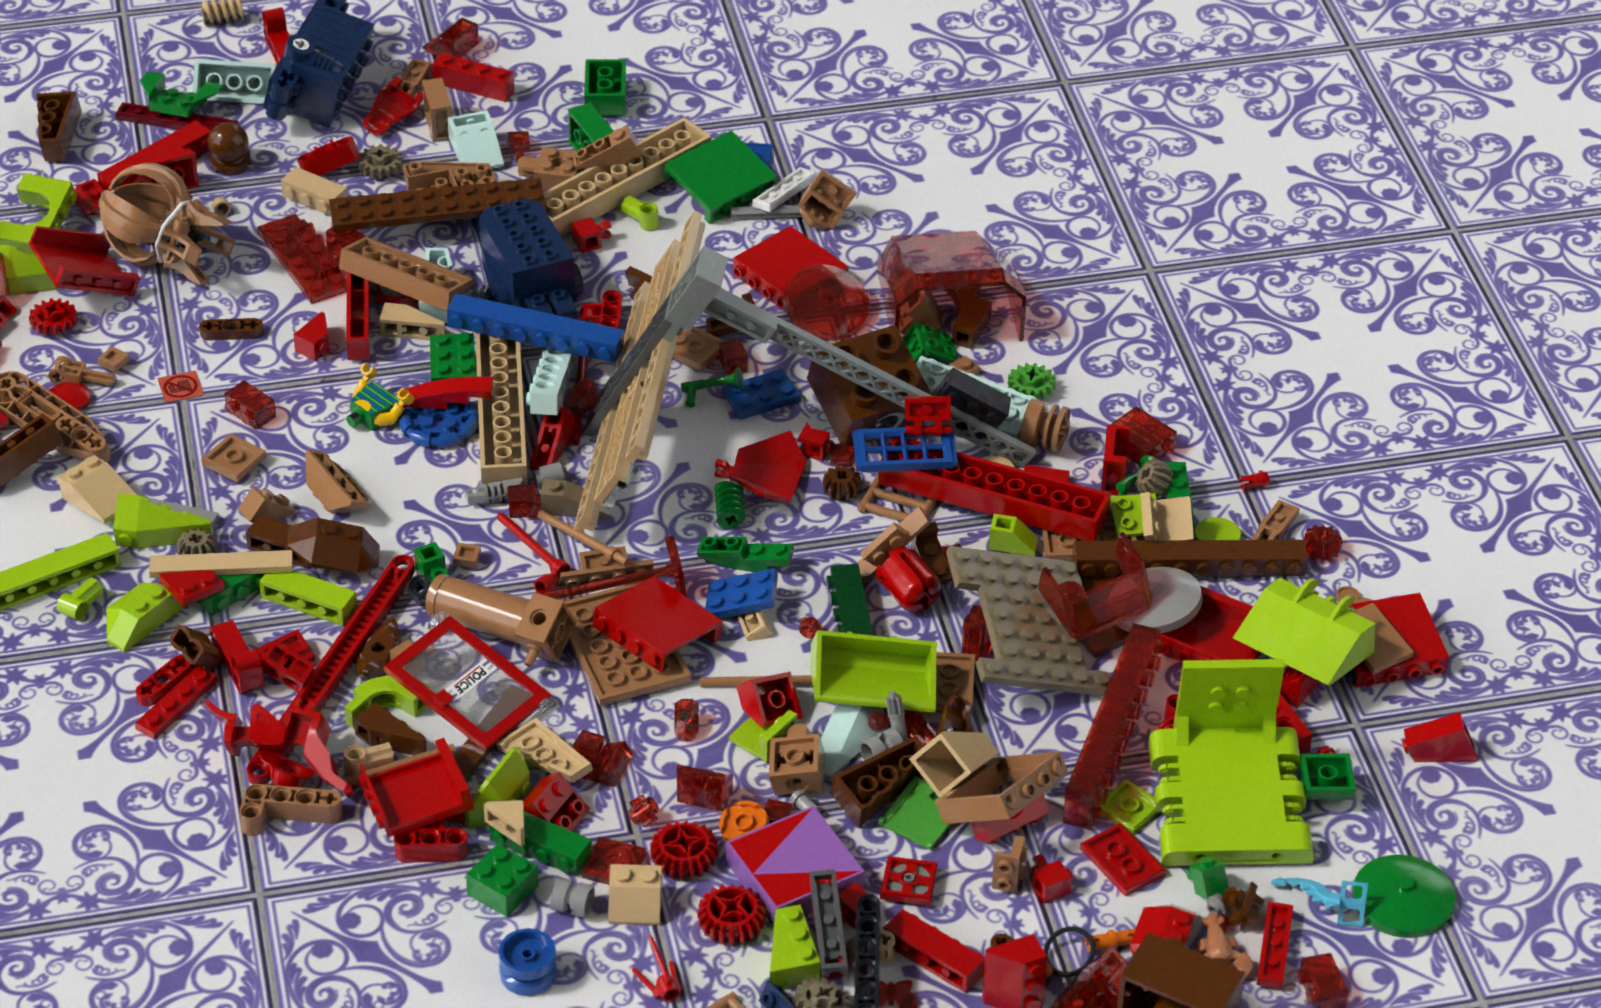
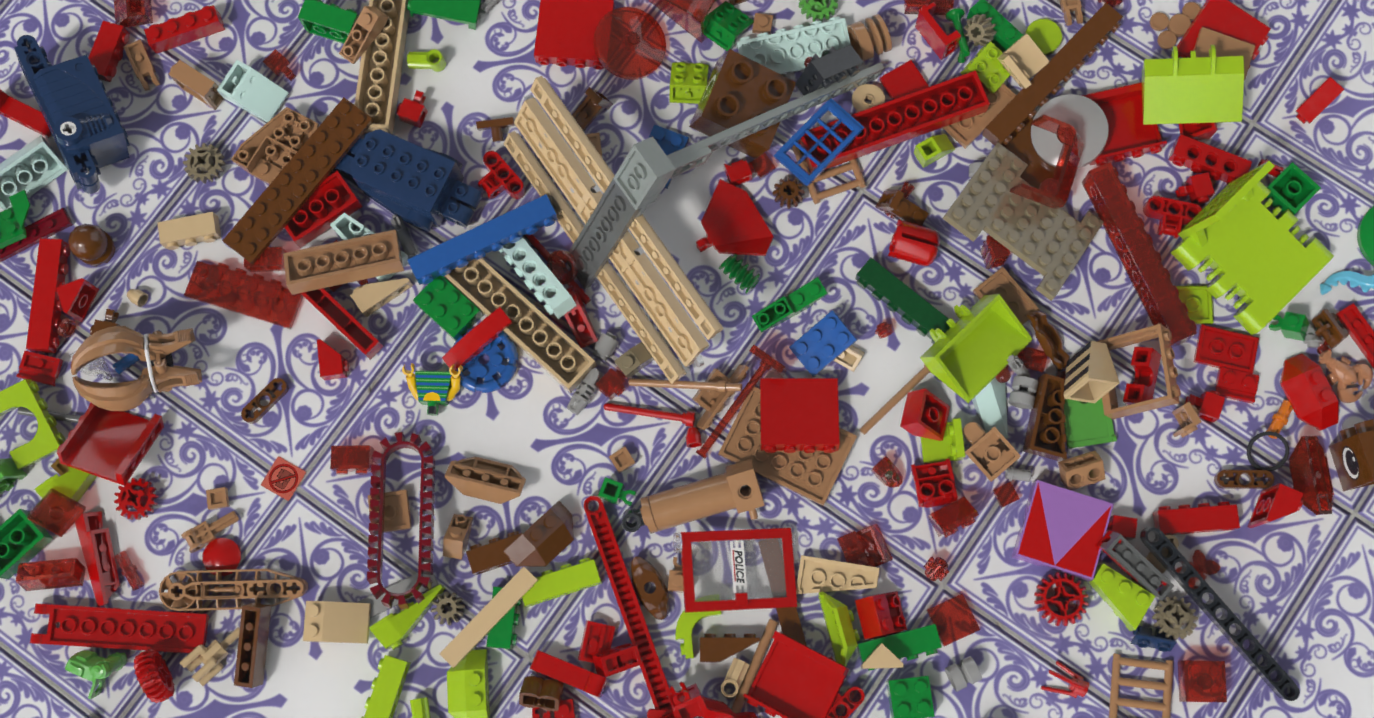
camera: 35 degrees left, 35 degrees up
red wing [159,570,224,606] -> none
red piece [297,136,361,176] -> none
red animal [363,75,423,136] -> none
medium nougat brick [517,147,584,192] -> none
tan slope [608,864,662,926] -> none
red gear [650,819,718,880] -> none
clear red brick [719,339,748,376] -> none
orange tile [719,800,769,841] -> none
medium nougat bracket [856,506,930,584] -> none
red piece [880,856,938,906] -> none
red plate [905,396,951,437] -> none
none -> red brick [88,21,130,83]
none -> red slope [284,171,363,248]
none -> dark red piece [367,432,435,610]
none -> red slope [911,458,958,508]
none -> medium nougat brick [1058,450,1105,490]
none -> red plate [1215,367,1259,404]

